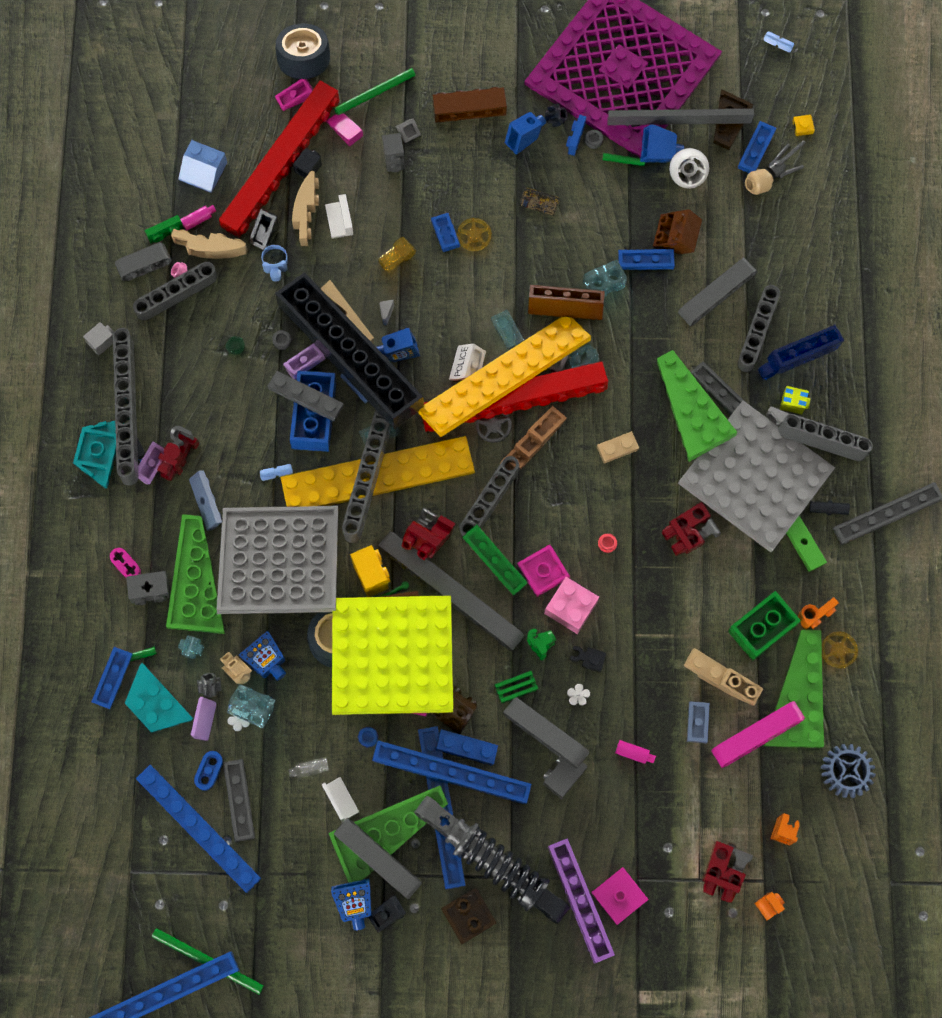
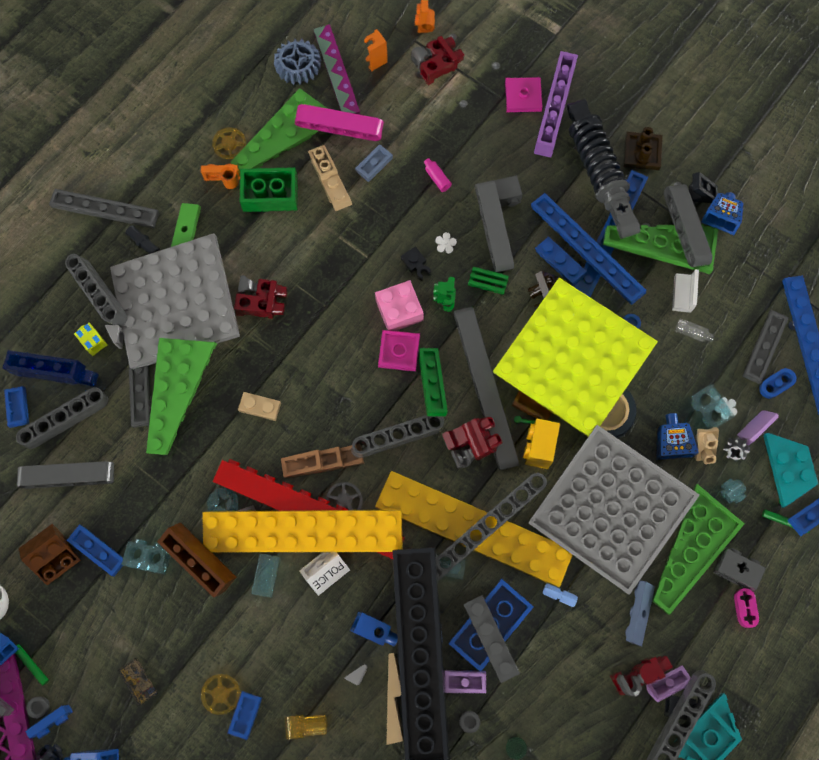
camera: 140 degrees left, 0 degrees up
coral plate [598,534,617,553] -> none
none -> blue plate [4,386,29,428]
none -> tile [313,25,360,115]

